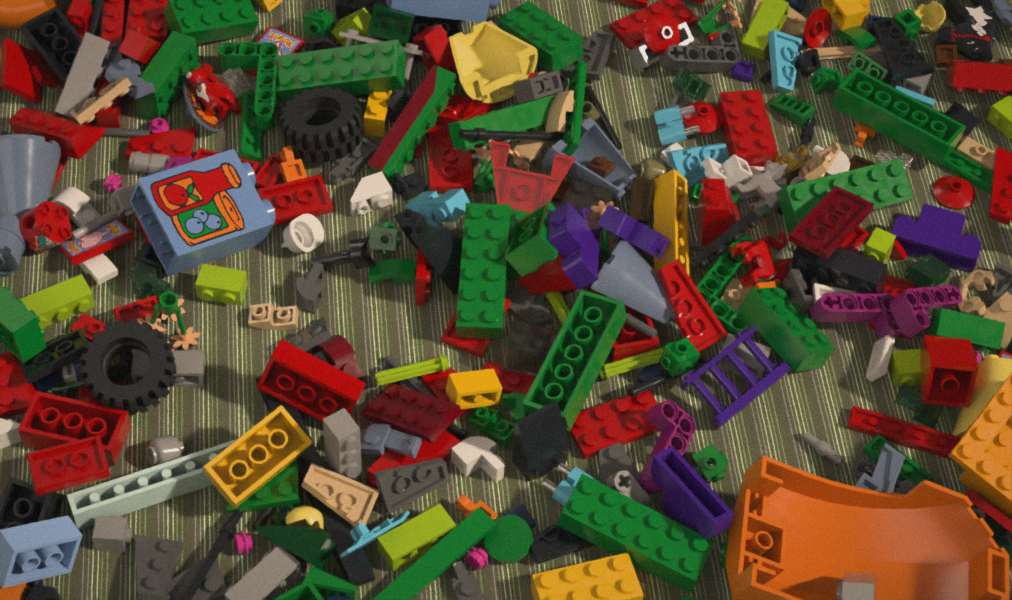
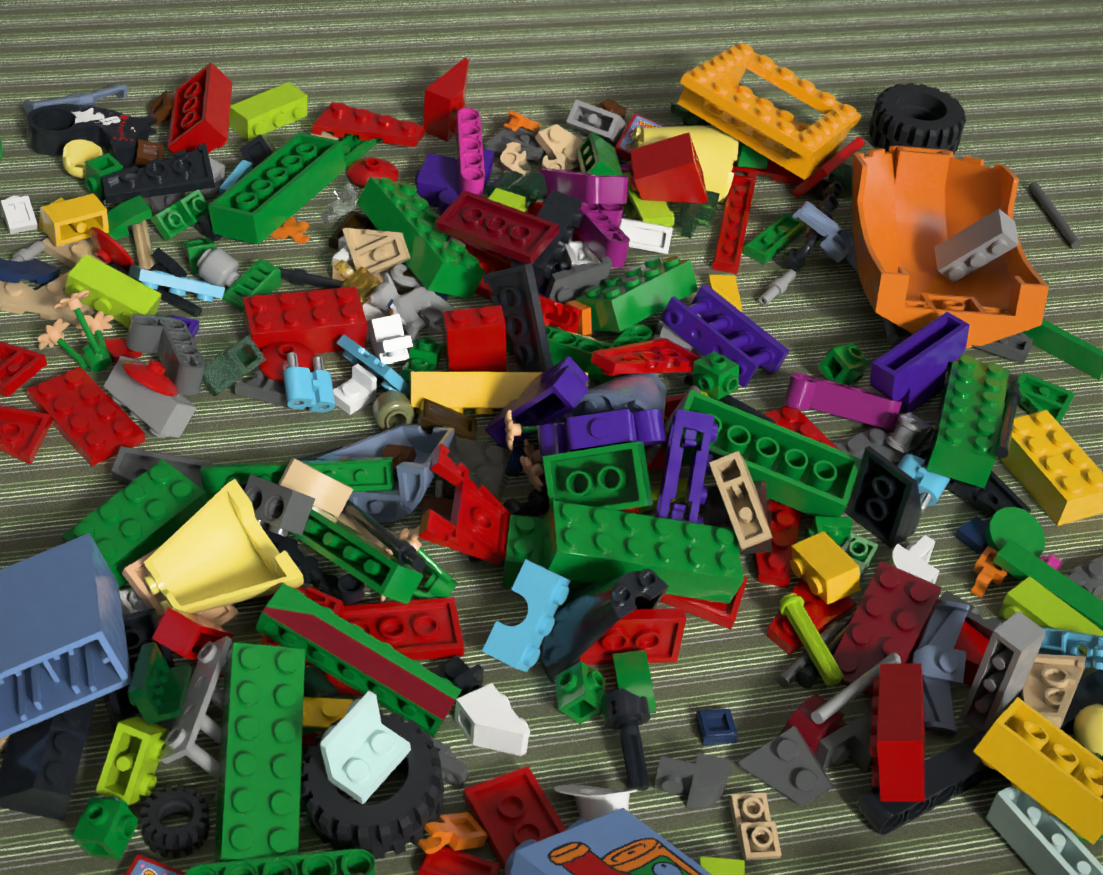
camera: 100 degrees left, 10 degrees down
none -> light grey head [197,248,240,288]
none -> light aqua bracket [320,691,411,804]
none -> dark pink beam [456,108,485,197]
none -> dark purple brick [655,409,718,524]
none -> dark blue tile [695,708,738,746]
none -> yellow tile [708,275,743,312]
none -> tan slope [709,451,772,550]
none -> light grey bar [811,653,901,724]
none -> black bar [996,381,1021,458]

